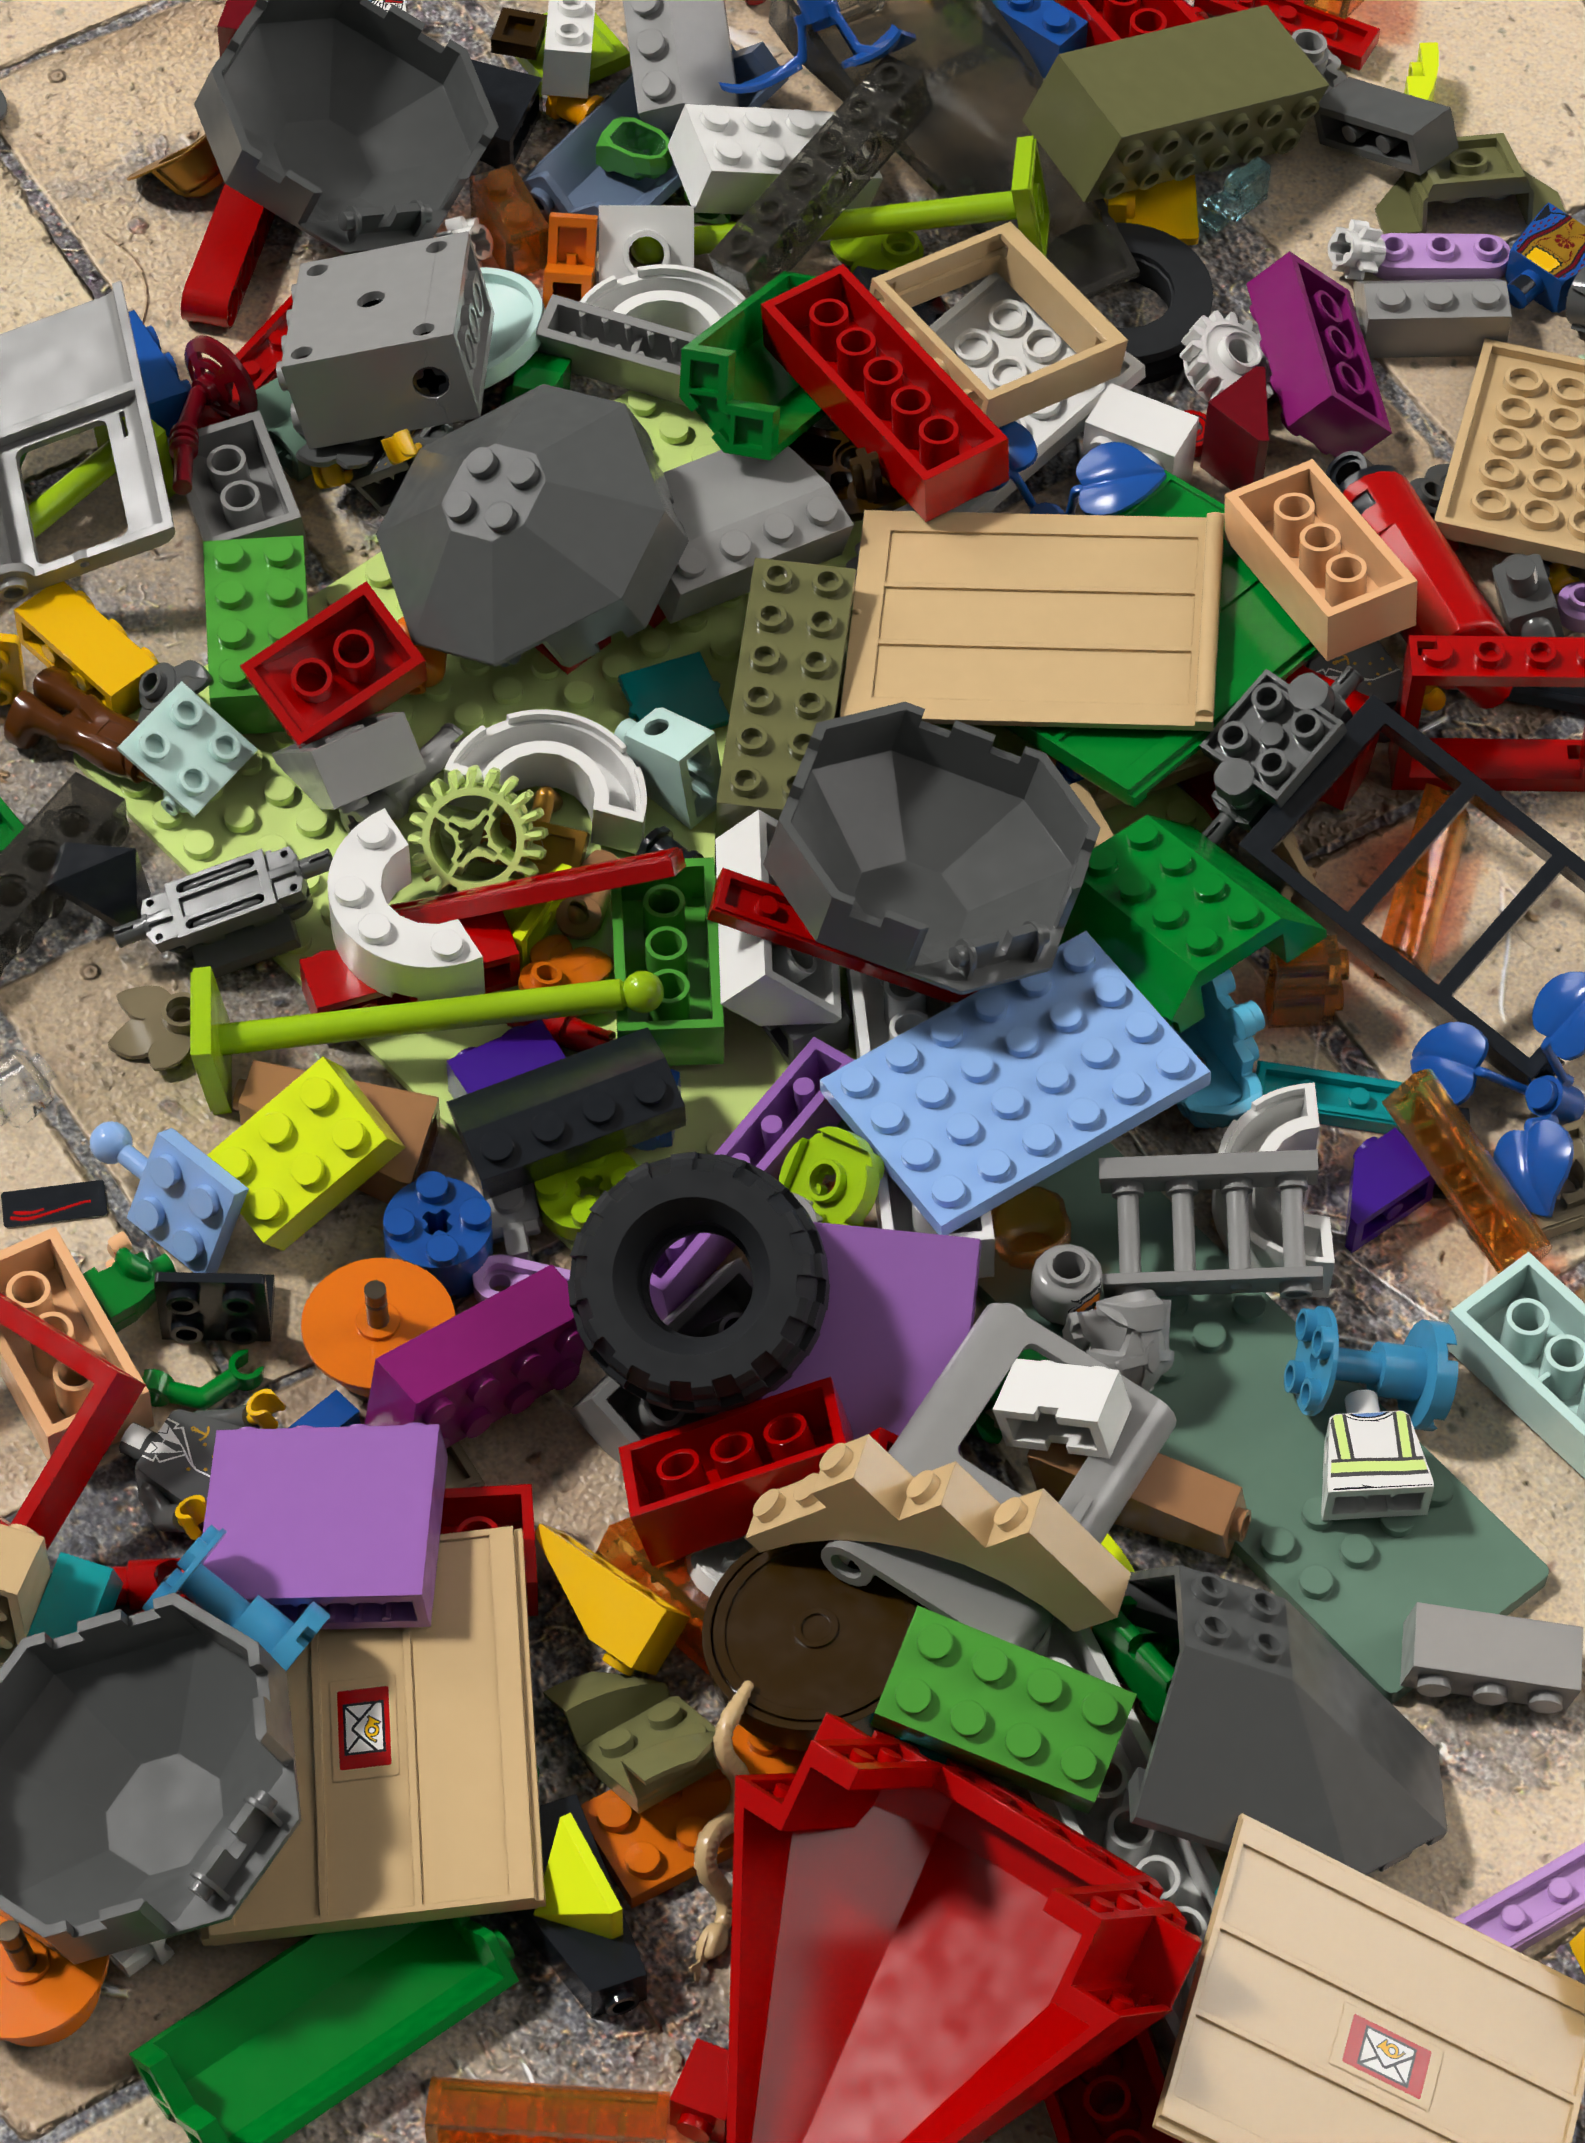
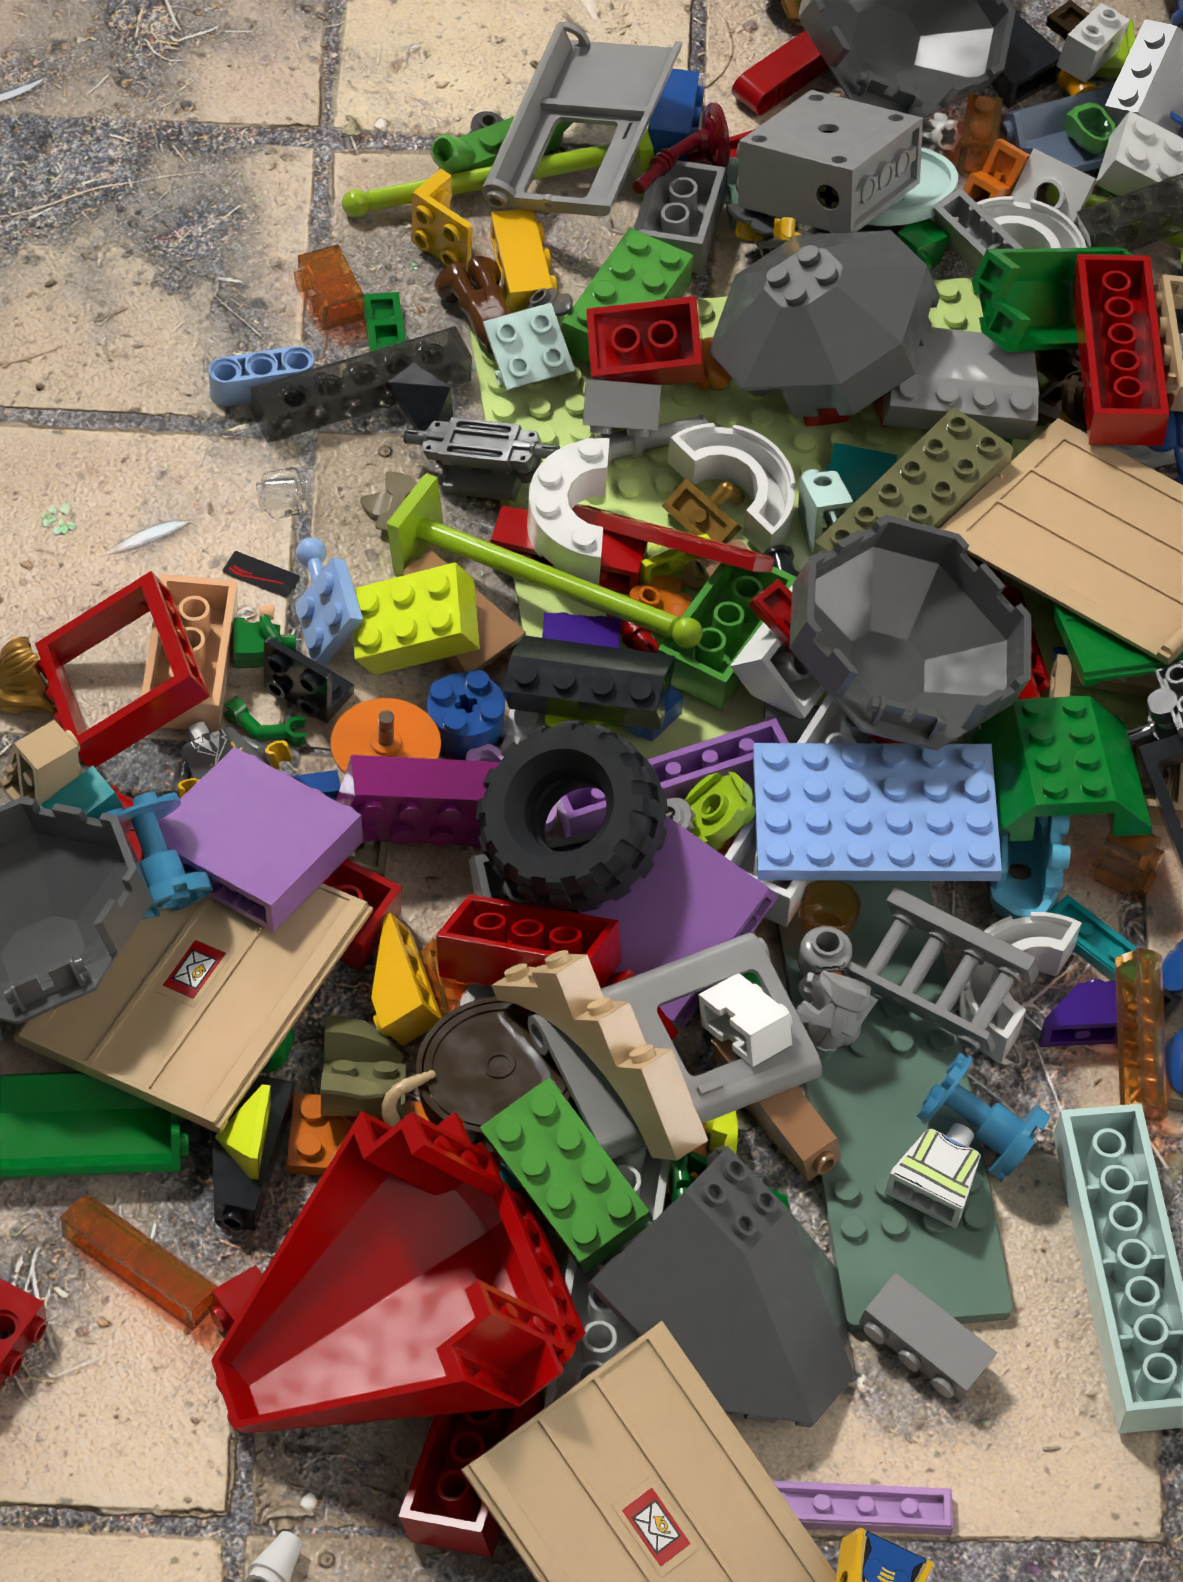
camera: 30 degrees right, 0 degrees up
yellowish green gear [408,765,548,895] -> none

